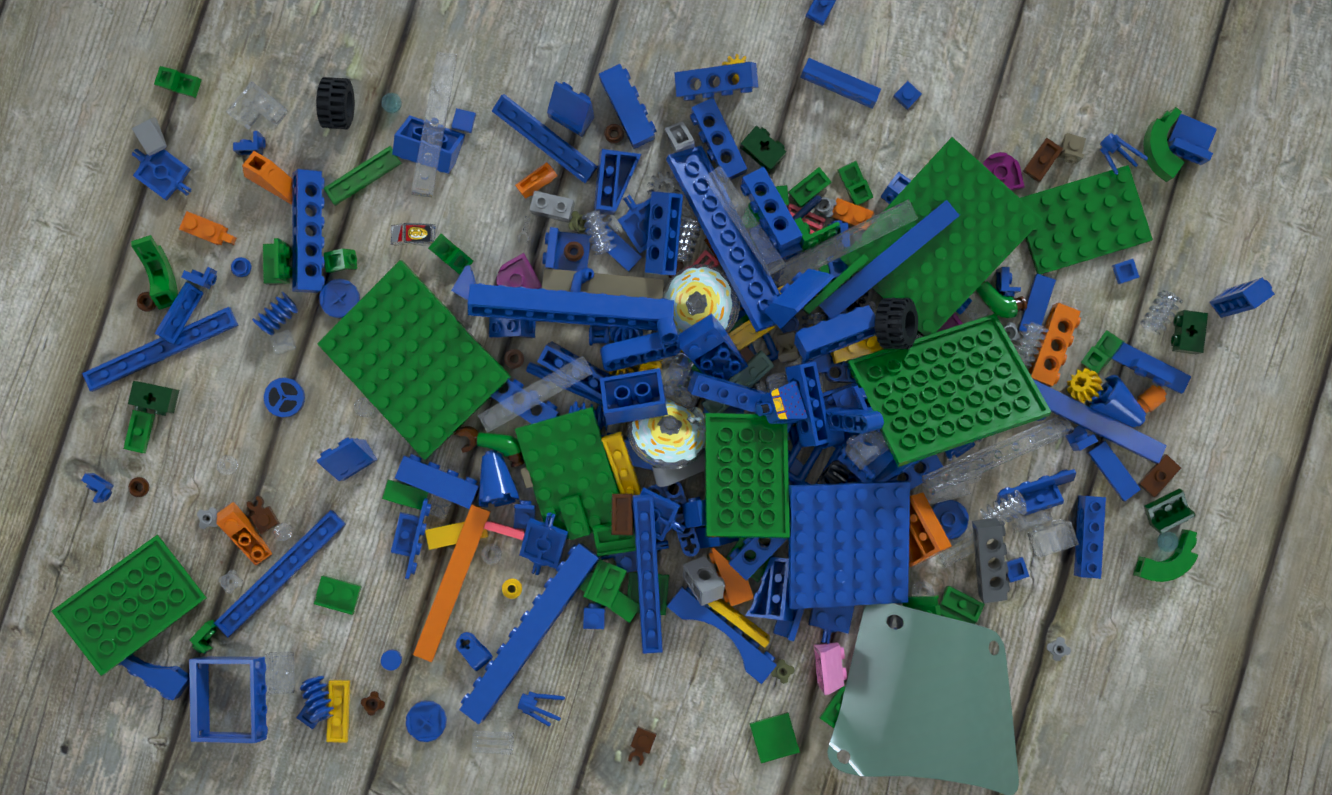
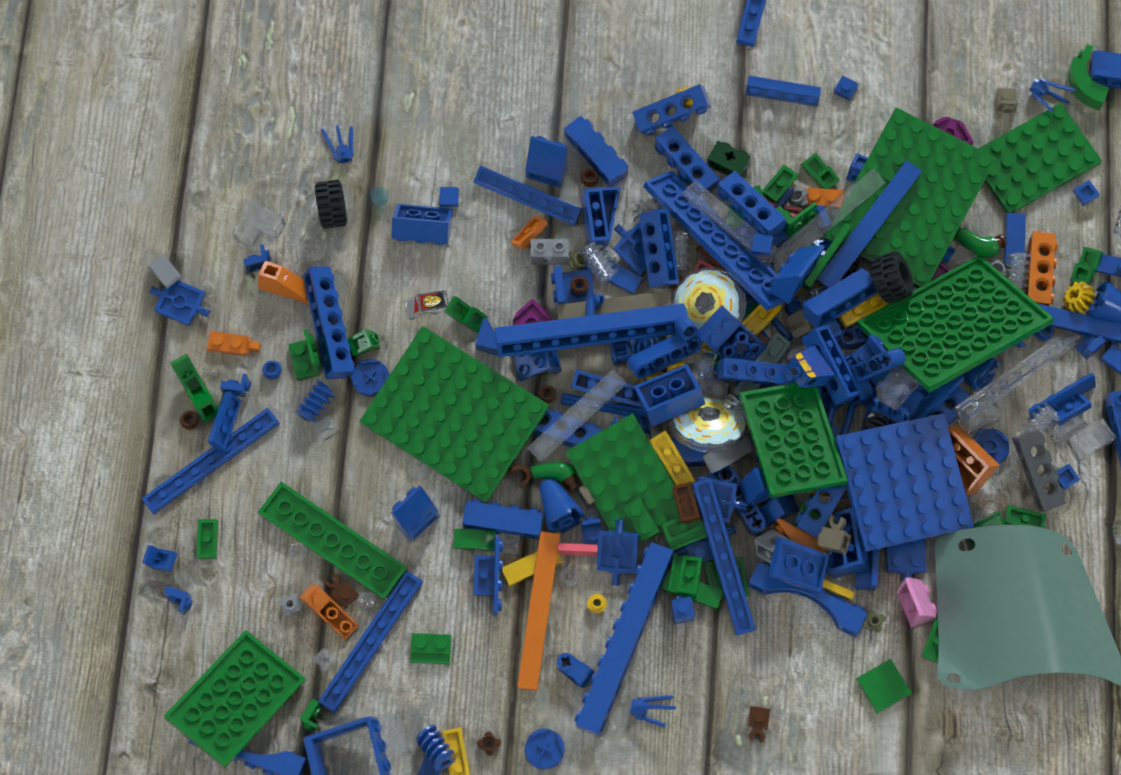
camera: 10 degrees left, 15 degrees down
dark green brick [128,381,180,416] -> none
reddish brown plate [128,477,150,497] -> none
green slope [154,66,202,98] -> none
blue tile [264,377,305,418] -> none
green tile [323,146,402,206] -> none
blue tile [381,649,402,671] -> none
clear tile [411,52,457,198] -> none
light grey slope [664,121,695,153] -> none
blue bracket [996,267,1021,297] -> none
reddish brown plate [1023,138,1063,182] -> none
none -> blue bracket [142,545,177,572]
none -> green plate [258,482,407,601]
none -> blue plant [321,125,354,164]
none -> blue tile [751,234,773,256]
none -> blue tile [768,538,829,593]
none -> dark tan brick [818,515,851,555]

